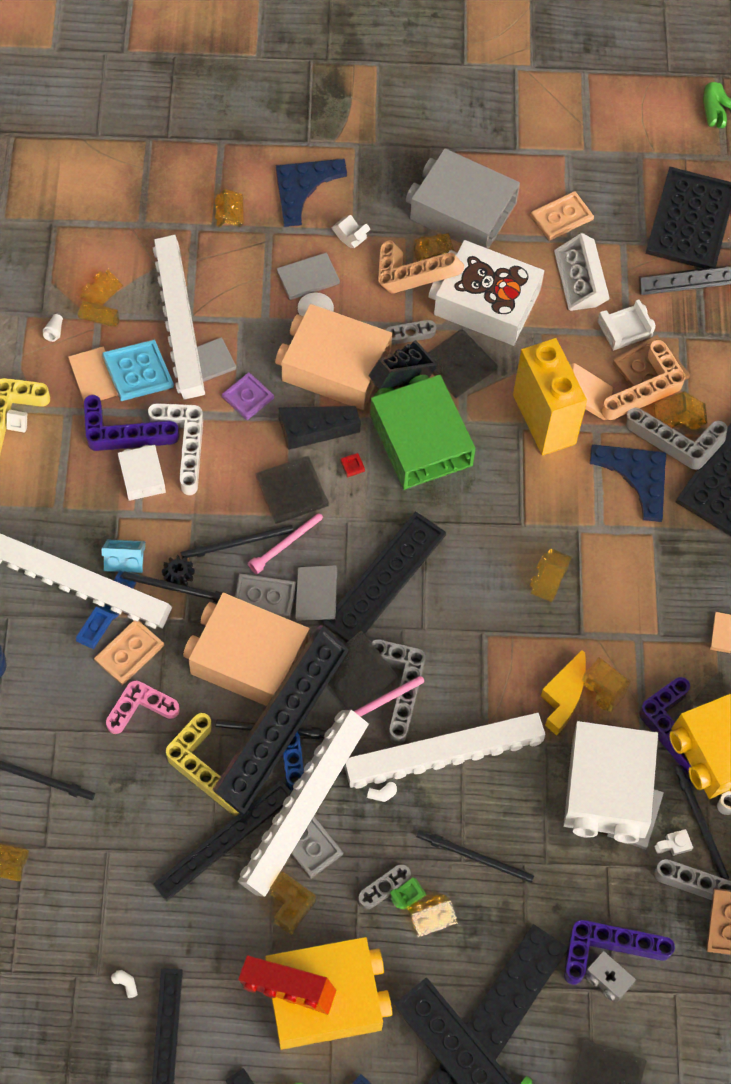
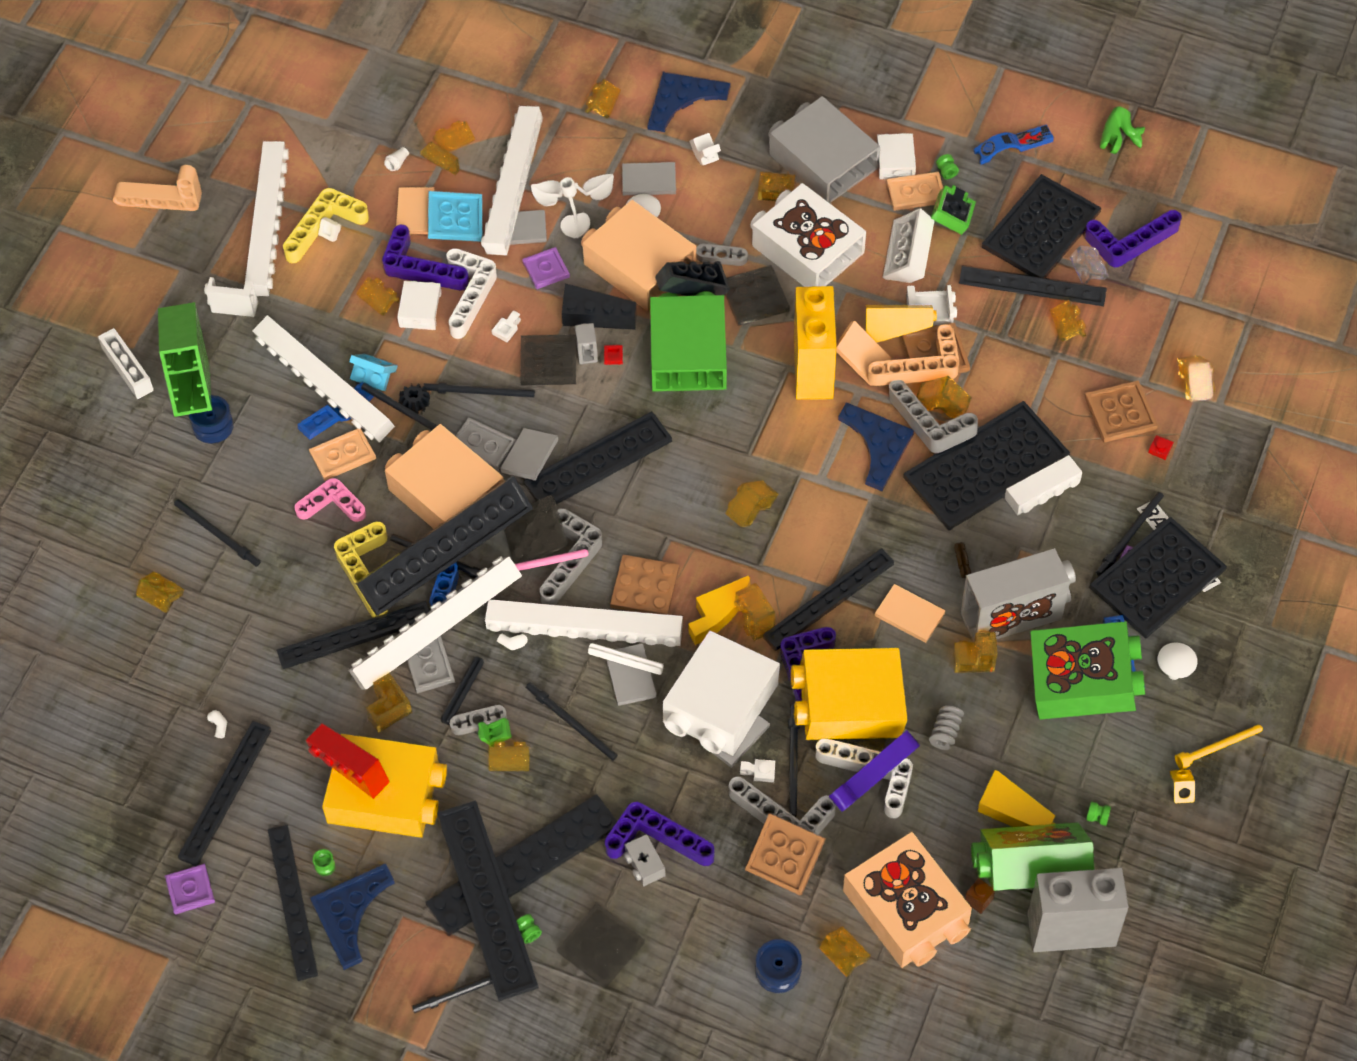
camera: 25 degrees right, 5 degrees down
bright pink piece [248,513,323,575] -> none
light nougat beam [378,240,464,293] -> none
none -> clear yellow bracket [356,277,401,316]
none -> black axle [441,656,484,725]
none -> white plate [492,311,521,342]
none -> white plant [531,174,614,238]
none -> light grey brick [575,323,598,365]
none -> white axle [588,643,664,675]
none -> light grey tile [606,644,656,706]
none -> medium nougat plate [610,555,679,615]
none -> black plate [763,548,894,651]
none -> yellow slope [865,305,937,343]
none -> white panel [877,133,916,179]
none -> piece [931,185,976,235]
none -> bright green wheel [936,154,959,179]
none -> blue piece [974,124,1054,164]

